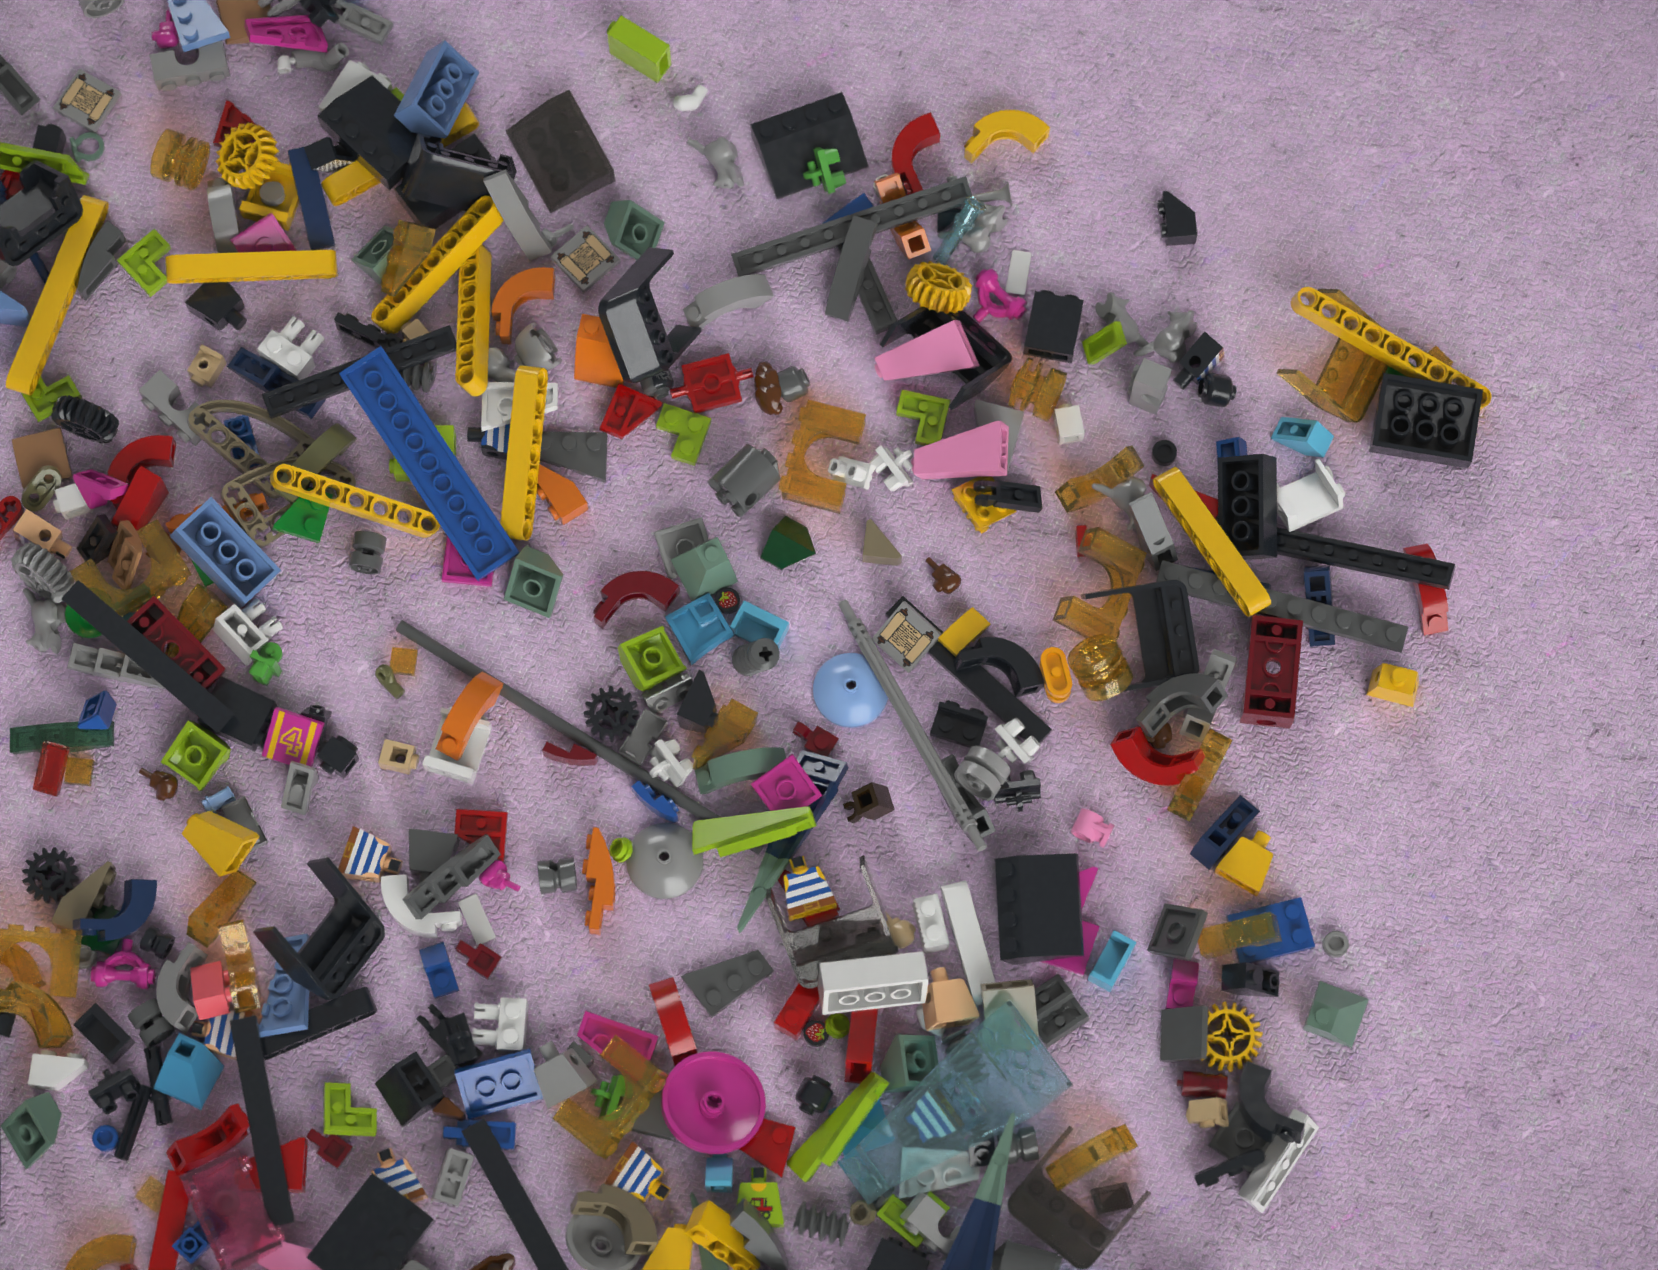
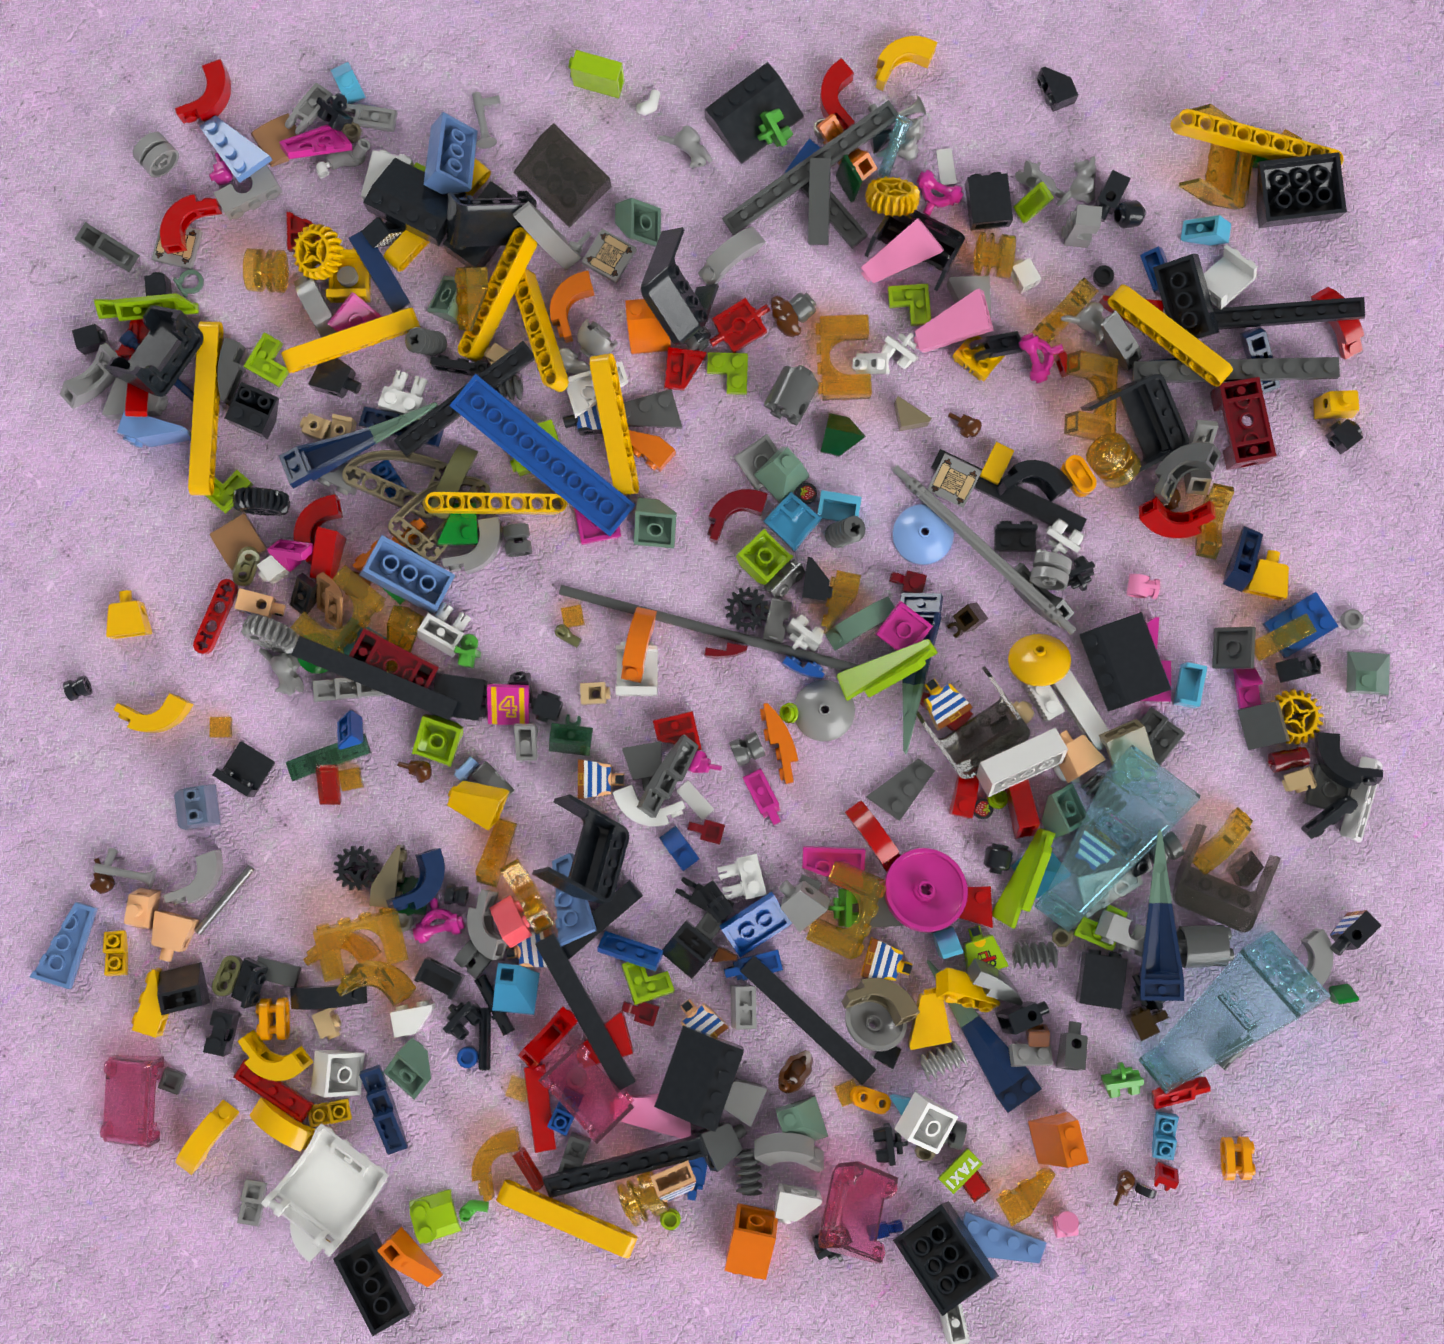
camera: 15 degrees left, 10 degrees up
none -> red arch [160,194,222,254]
none -> black slope [224,382,279,440]
none -> dark blue plate [279,402,438,489]
none -> tan brick [300,413,332,441]
none -> dark tan tile [342,122,362,144]
none -> dark grey piece [405,327,447,356]
none -> light grey arch [442,517,502,574]
none -> light grey piece [472,92,501,149]
none -> clear green brick [549,714,593,756]
none -> blue plate [597,931,663,971]
none -> dark pink hinge [742,768,781,826]
none -> dark green piece [836,154,863,202]
none -> yellow dish [1008,634,1071,686]
none -> dark pink piece [1018,333,1064,383]
none -> black brick [1325,419,1364,454]

